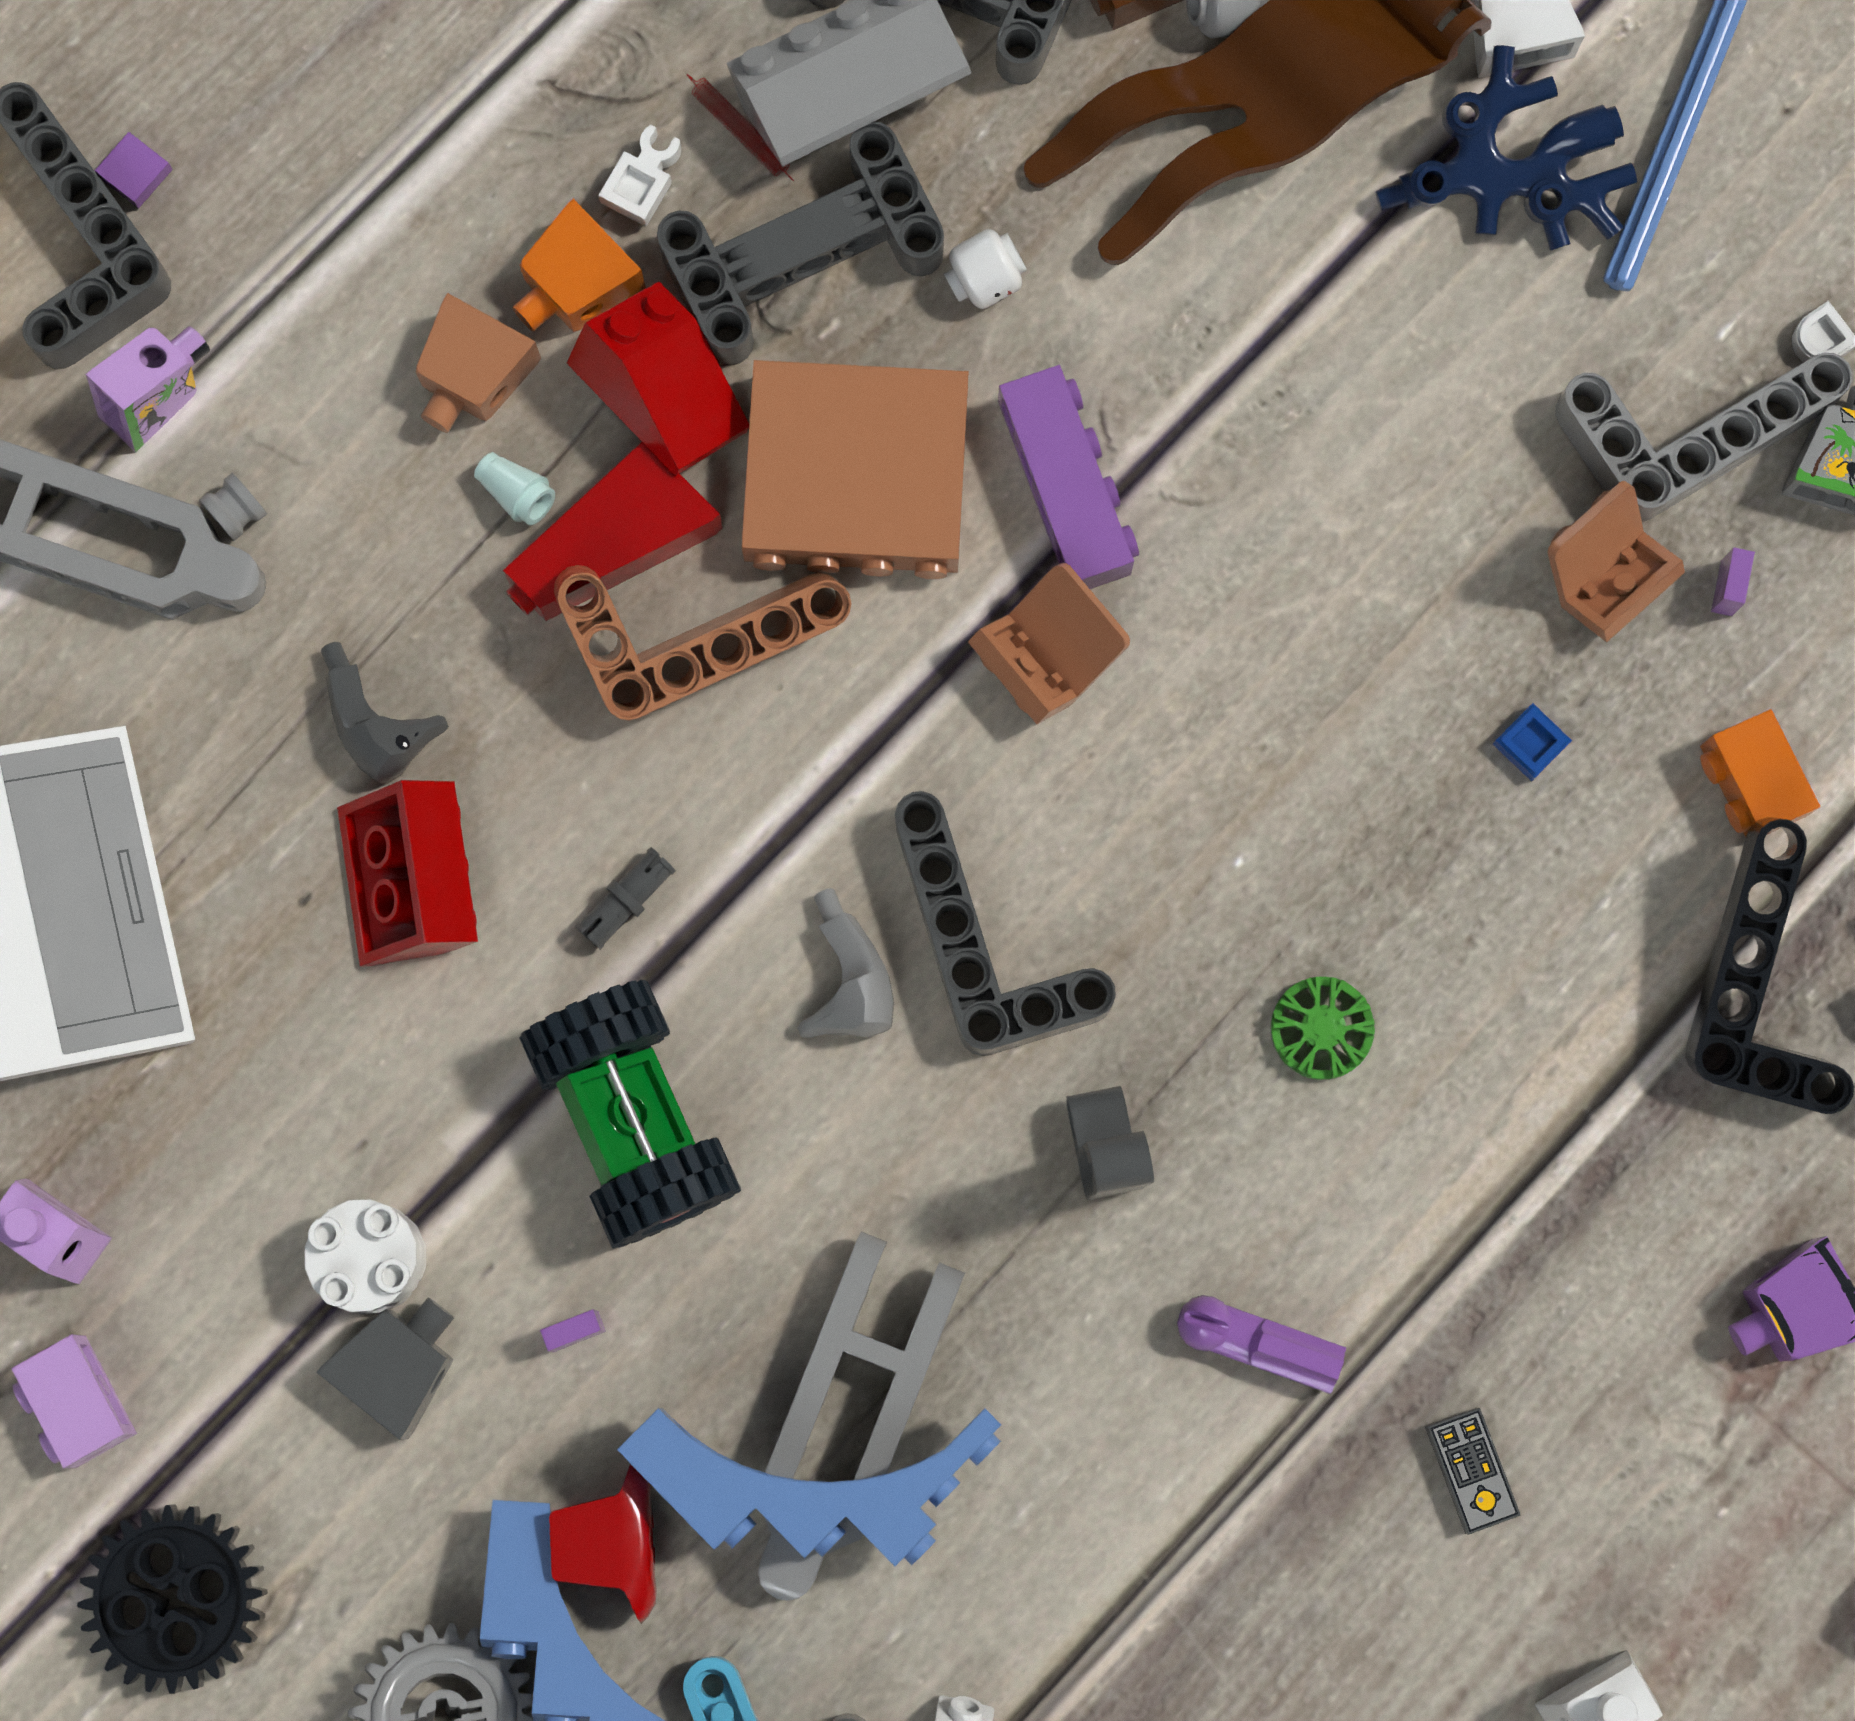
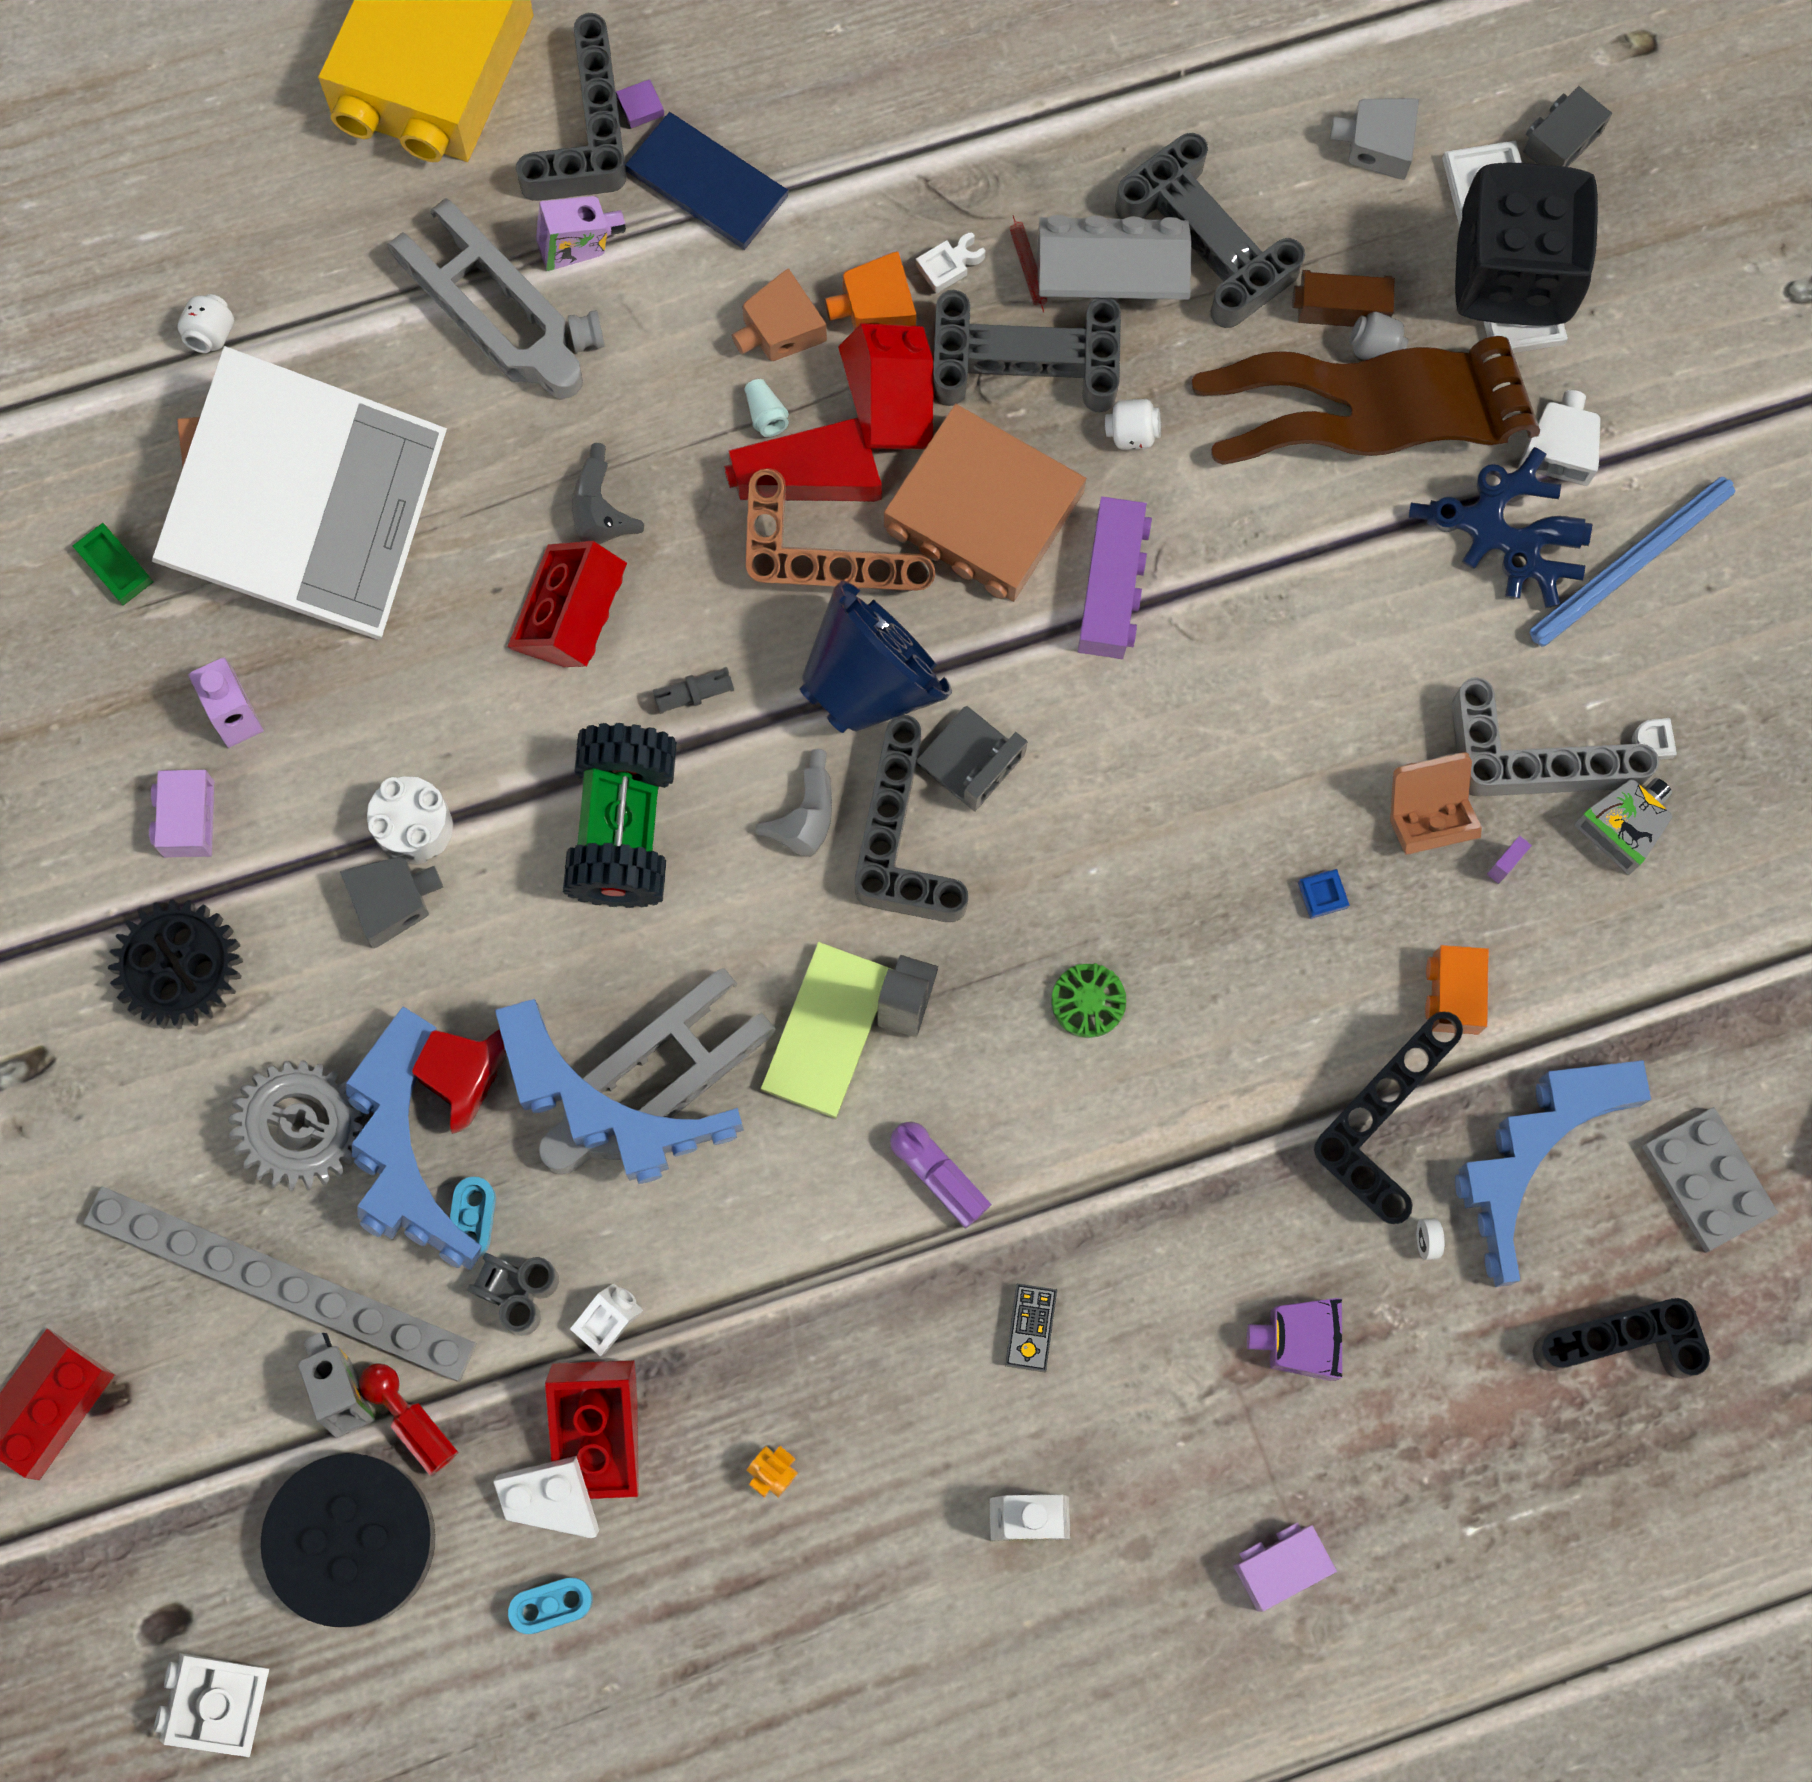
camera: 25 degrees right, 5 degrees down
medium lavender tile [540,1309,606,1352] -> none
nougat bracket [968,563,1130,724] -> none
none -> dark blue tile [625,111,788,250]
none -> yellowish green tile [761,942,893,1119]
none -> dark blue cone [799,581,952,733]
none -> dark grey bracket [917,706,1028,812]

